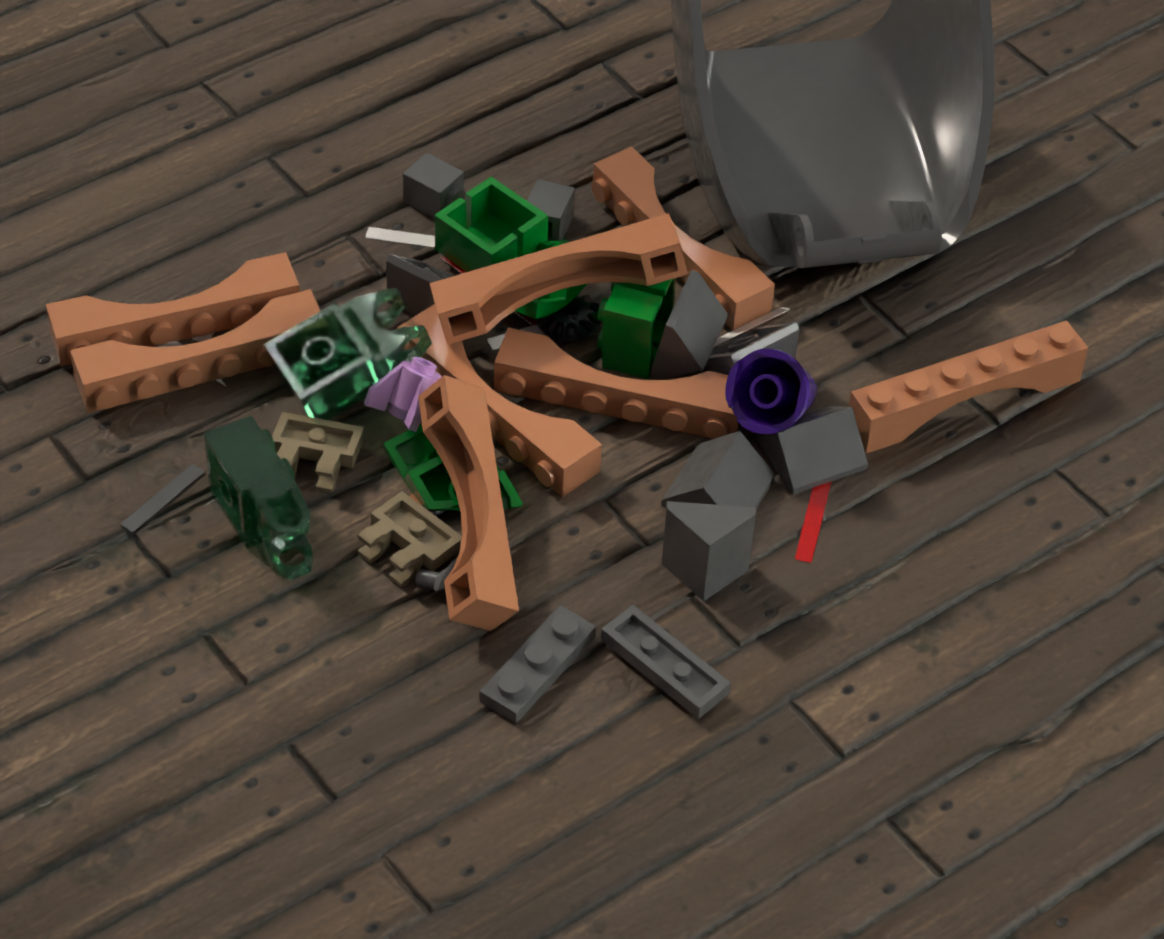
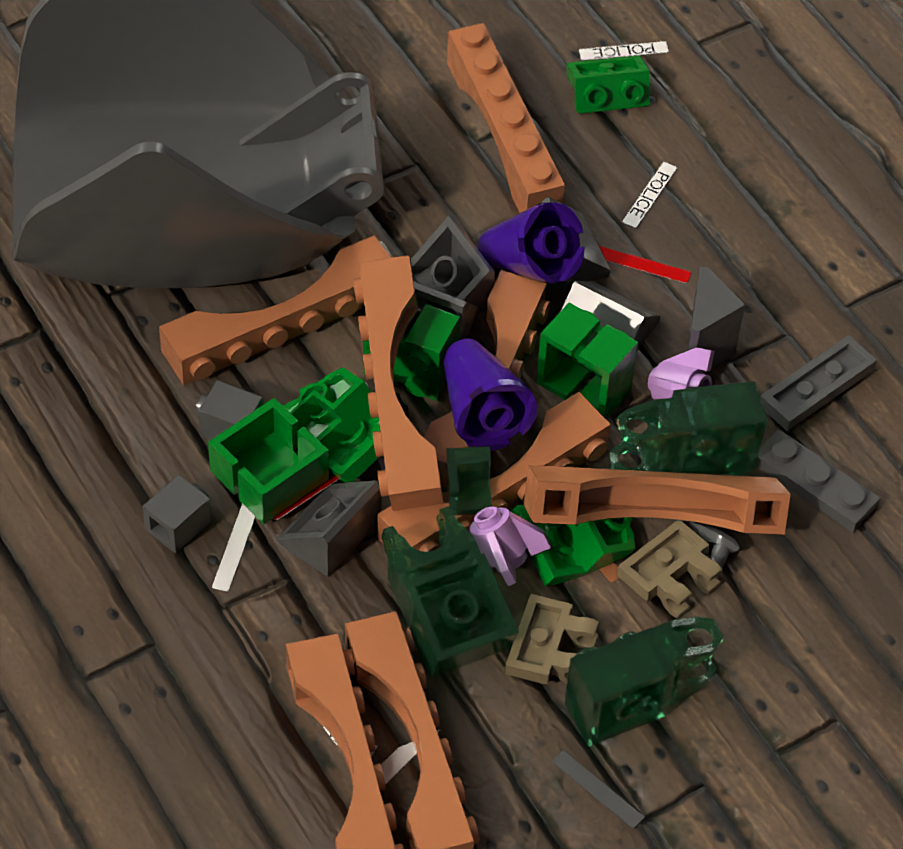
camera: 85 degrees left, 5 degrees up
none -> dark purple cone [443,339,538,451]
none -> clear green panel [445,447,492,516]
none -> green piece [536,302,638,420]
none -> green bracket [566,55,650,113]
none -> white sticker [579,41,669,60]
none -> clear green brick [608,381,768,475]
none -> white sticker [622,162,677,228]
none -> lavender brick [648,347,723,432]

